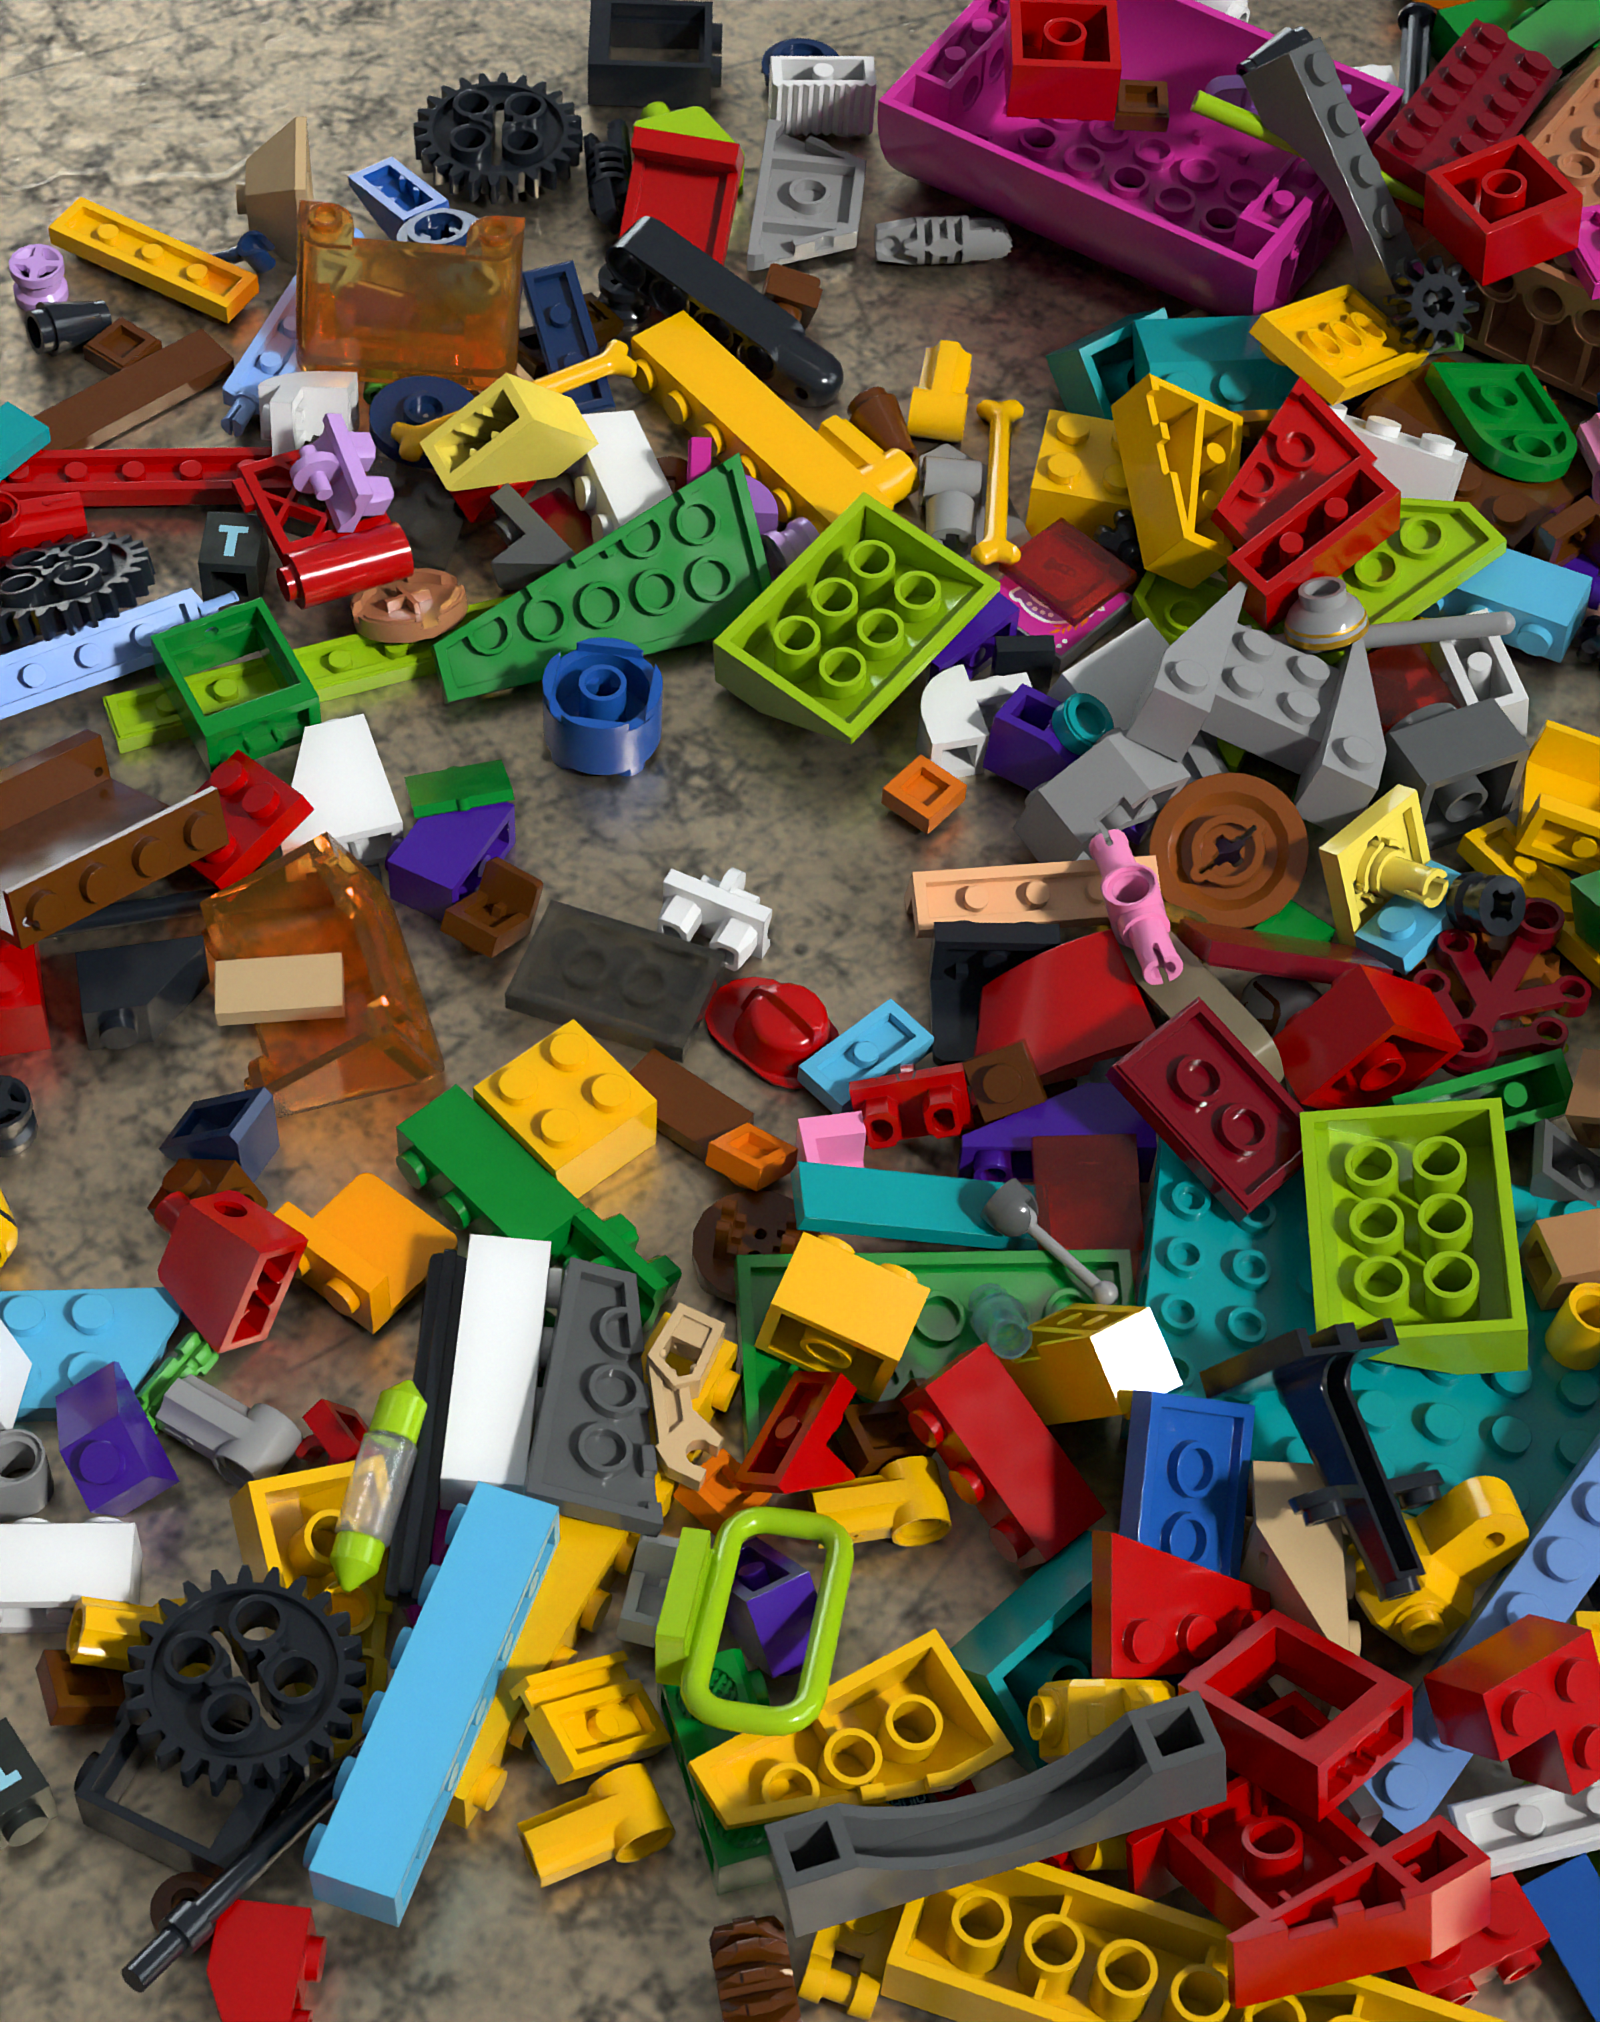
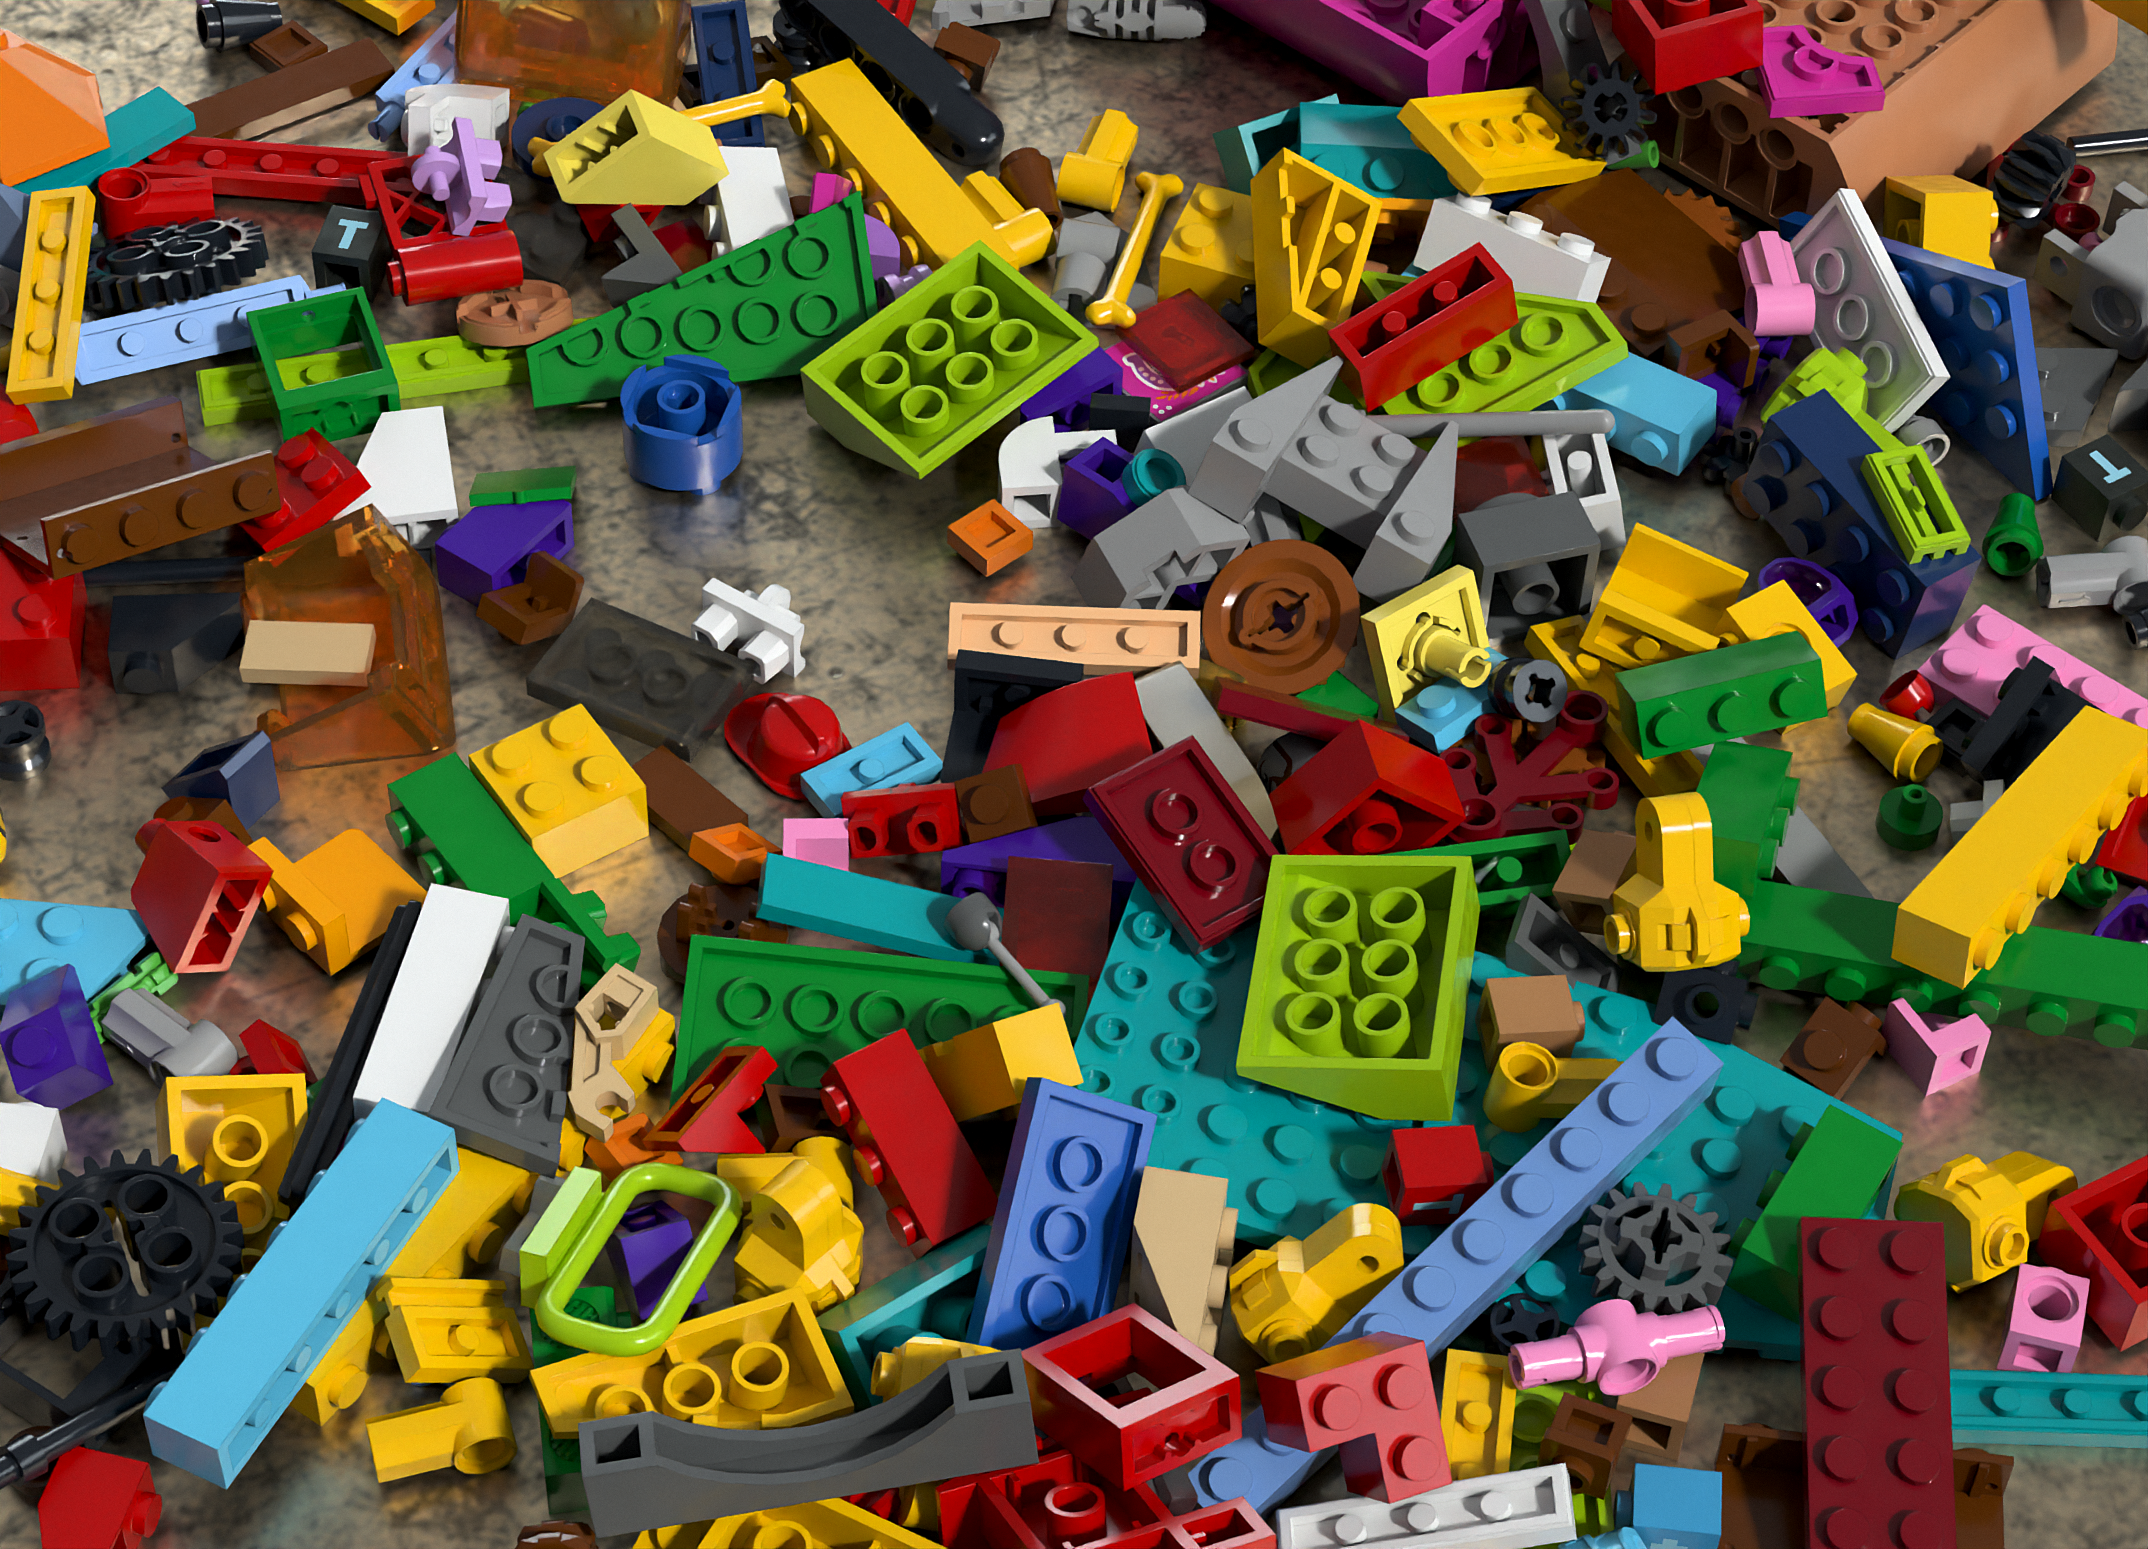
camera: 10 degrees right, 5 degrees down
piece [329,1380,427,1592] -> none
yellow brick [754,1232,931,1402] -> none
clear light blue pin [968,1283,1033,1359] -> none
bright pink pin [1089,829,1183,985] -> none
red wing [1092,1530,1270,1679] -> none
black piece [1199,1318,1445,1603] -> none
red wing [1210,376,1378,549] -> none
light grey piece [1284,576,1370,651] -> none
green tile [1424,362,1577,483] -> none
none -> yellow piece [733,1159,864,1318]
none -> red brick [1381,1125,1494,1227]

